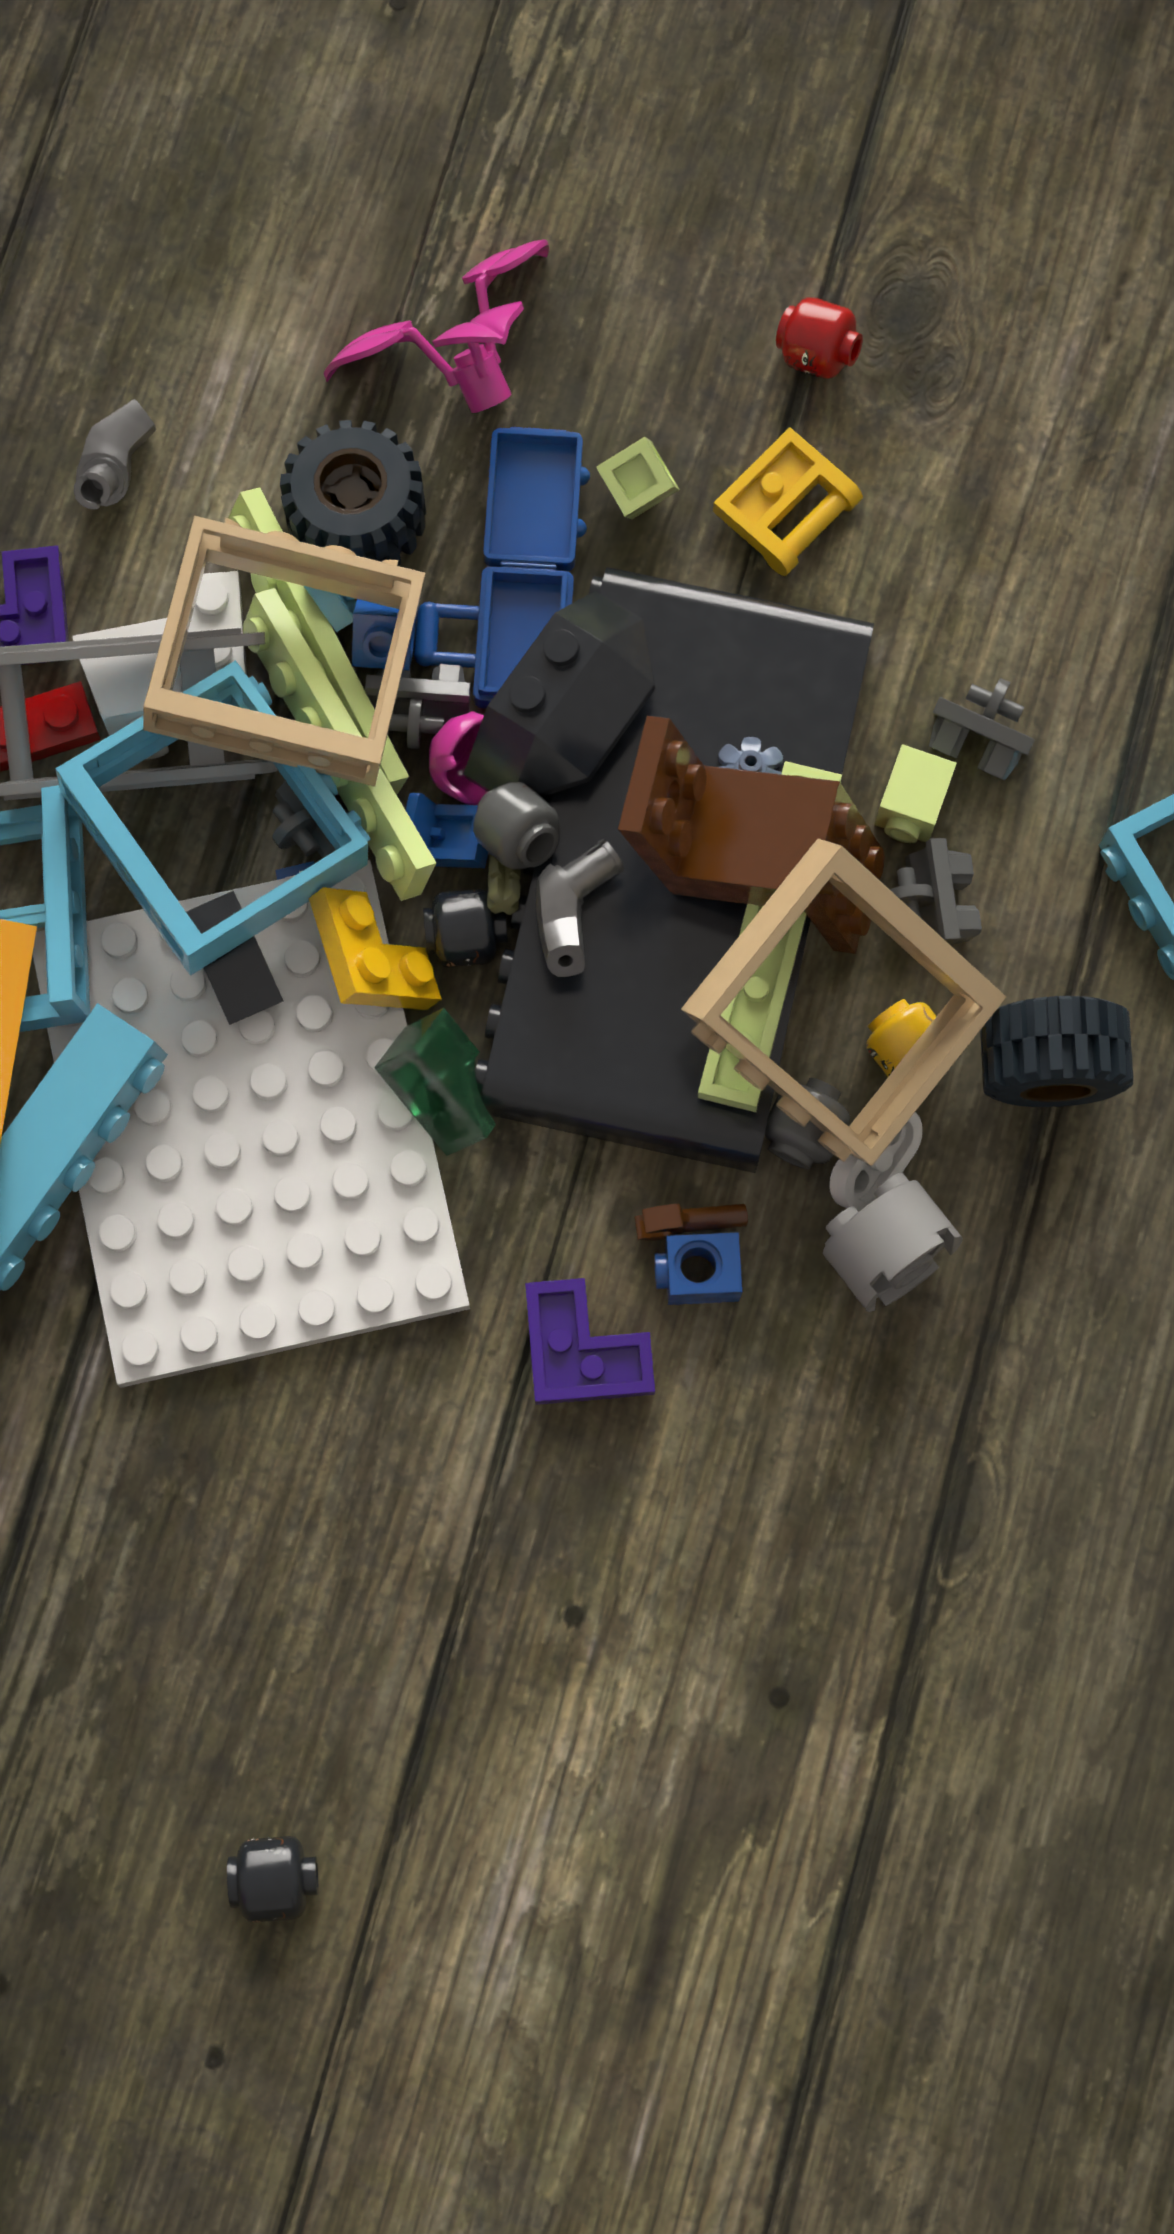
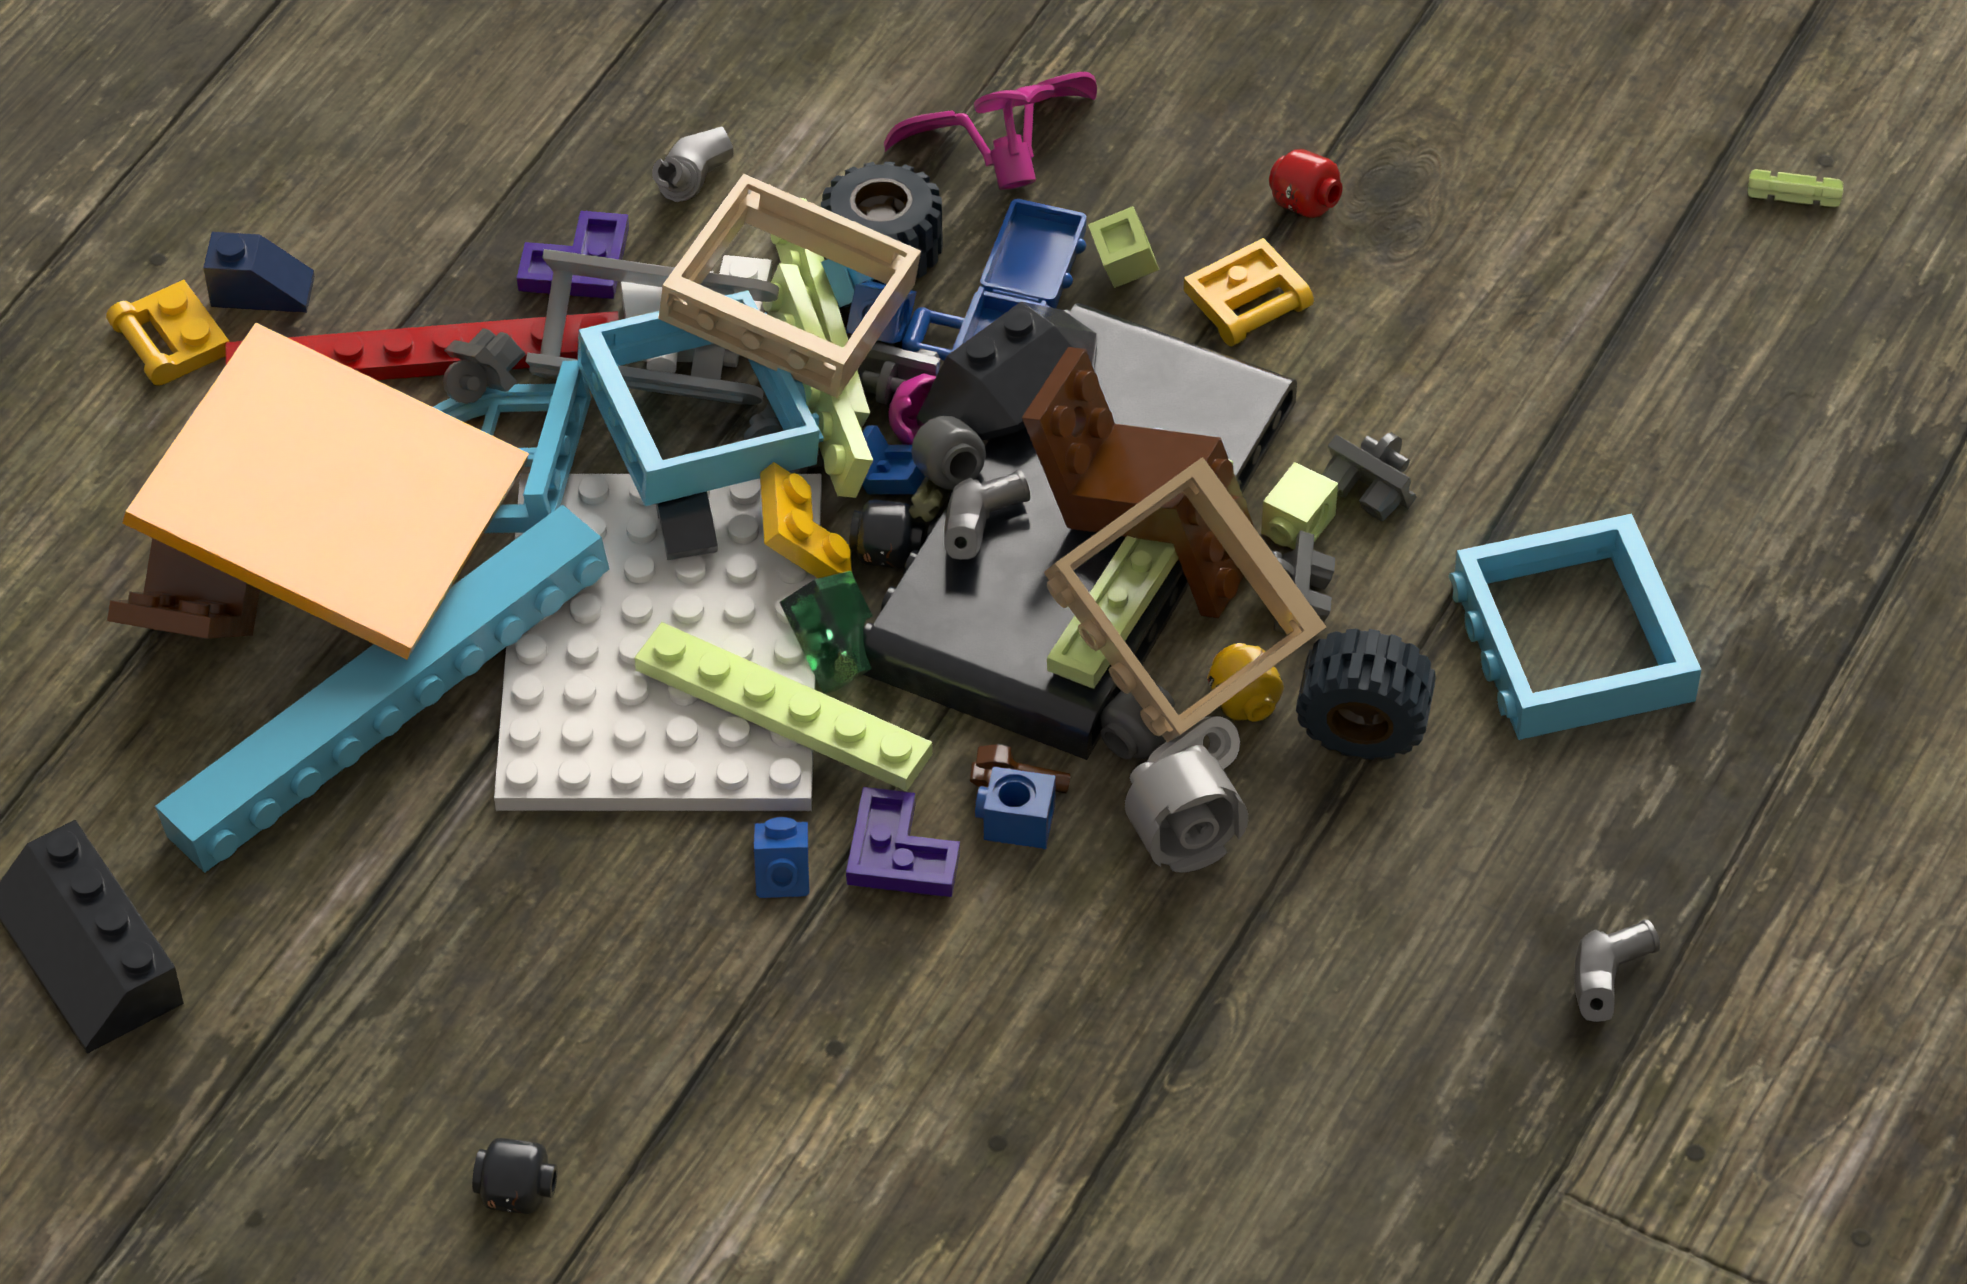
camera: 15 degrees right, 25 degrees down
none -> yellowish green plate [634,622,933,792]
none -> blue bracket [754,817,809,898]

